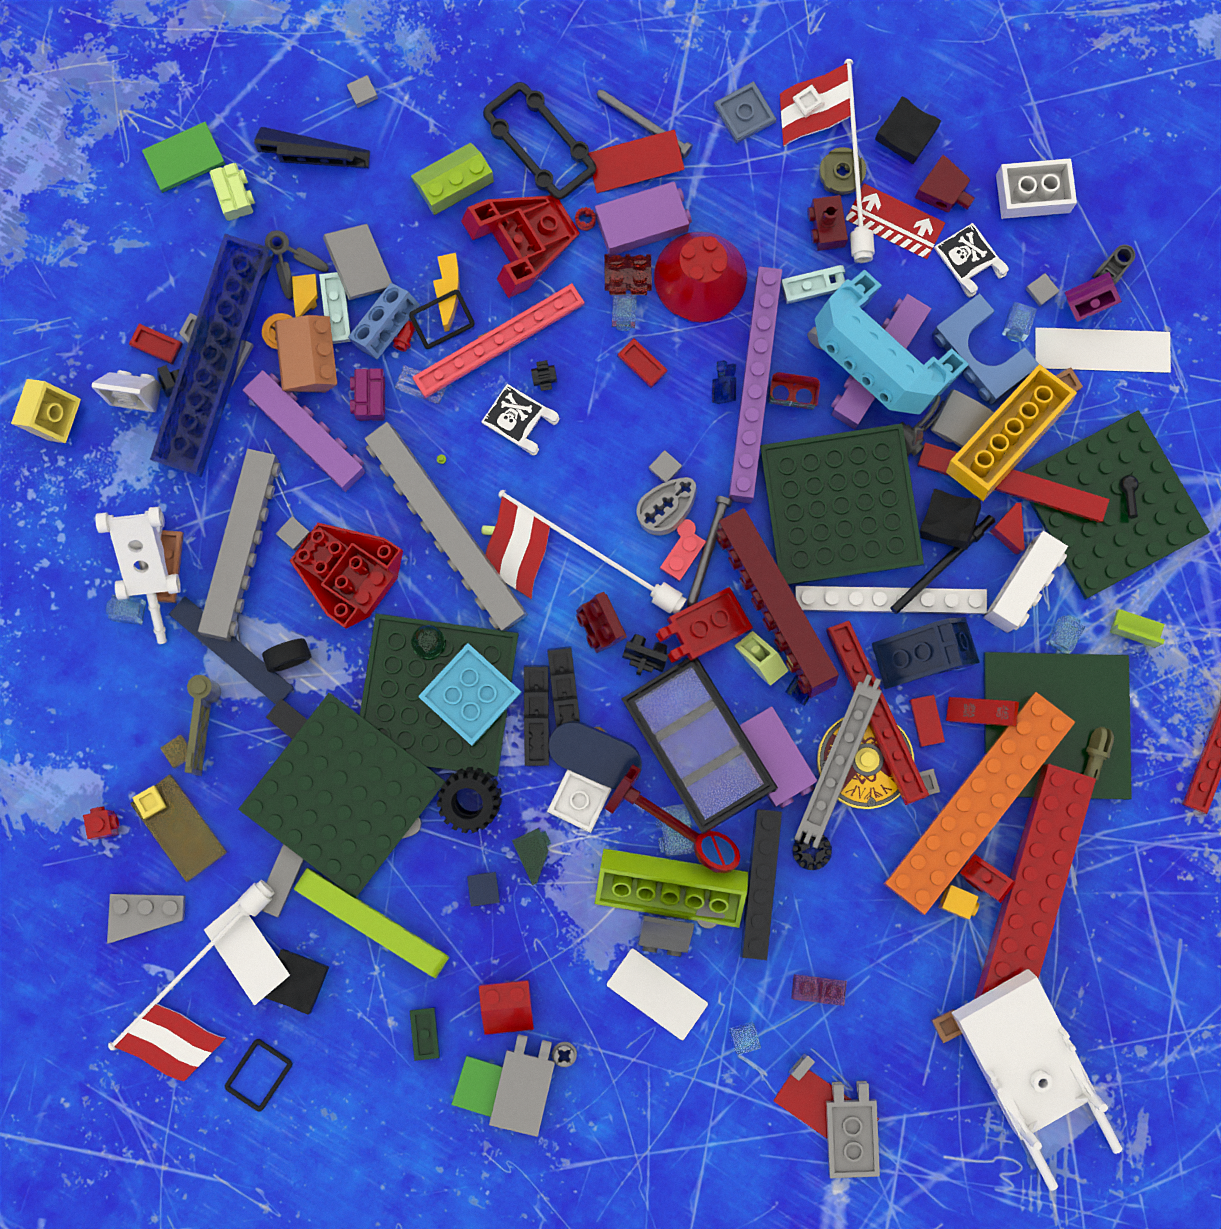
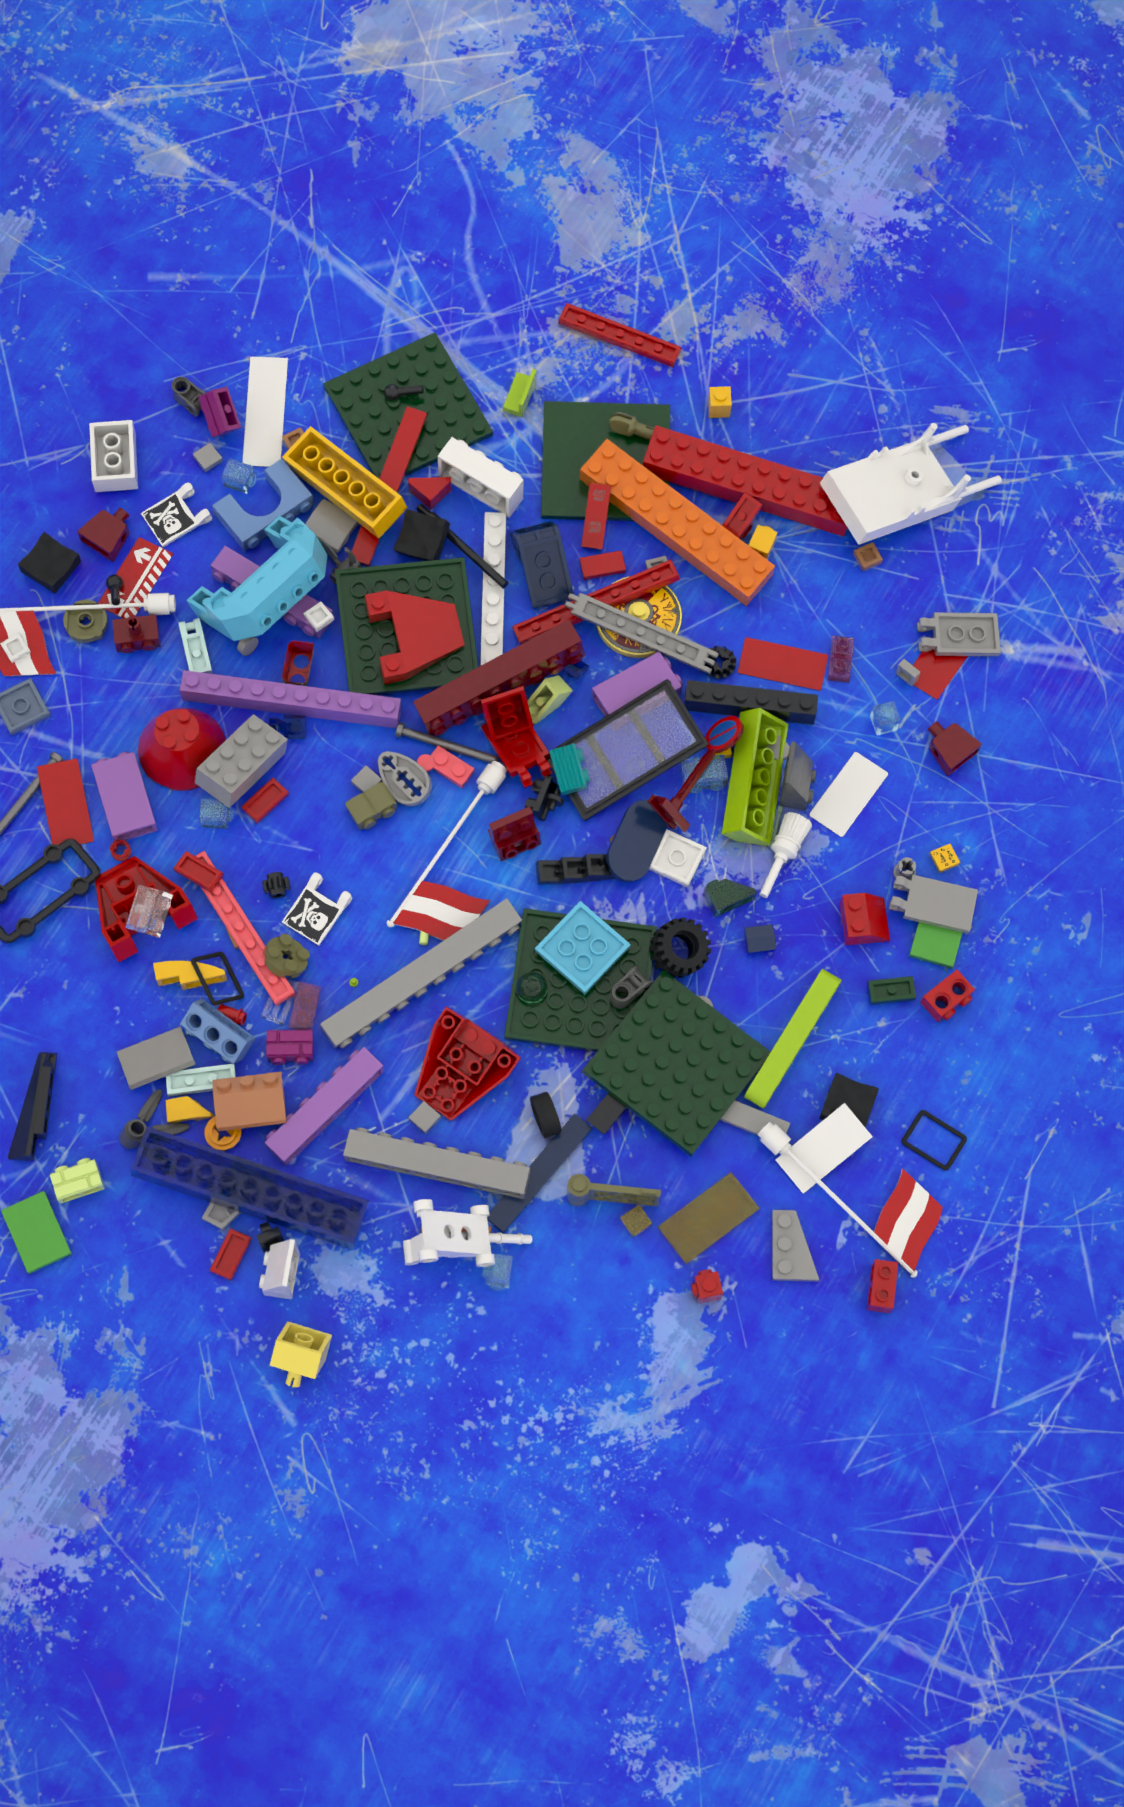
camera: 90 degrees left, 10 degrees down
light yellow tile [132,786,167,819] -> none
lime slope [411,143,494,215] -> none
black slope [524,665,549,766] -> none
clear red plate [604,254,652,295] -> none
clear light blue brick [1046,615,1085,654] -> none
none -> black bar [106,574,123,605]
none -> clear brick [126,885,173,938]
none -> red tile [173,851,224,893]
none -> light grey brick [195,714,288,808]
none -> olive plate [263,934,310,978]
none -> clear pink slope [288,982,321,1030]
none -> white tile [303,601,334,632]
none -> olive brick [345,782,397,830]
none -> red wedge [365,590,465,685]
none -> red slope [481,686,534,741]
none -> teal brick [549,743,590,796]
none -> dark grey piece [610,966,653,1009]
none -> yellow brick [708,386,732,418]
none -> red sticker [738,637,828,691]
none -> white piece [759,812,812,898]
none -> sand green hinge [769,805,783,848]
none -> red brick [867,1259,898,1313]
none -> red brick [920,969,975,1022]
none -> dark red torso [928,721,982,776]
none -> yellow tile [929,844,960,873]

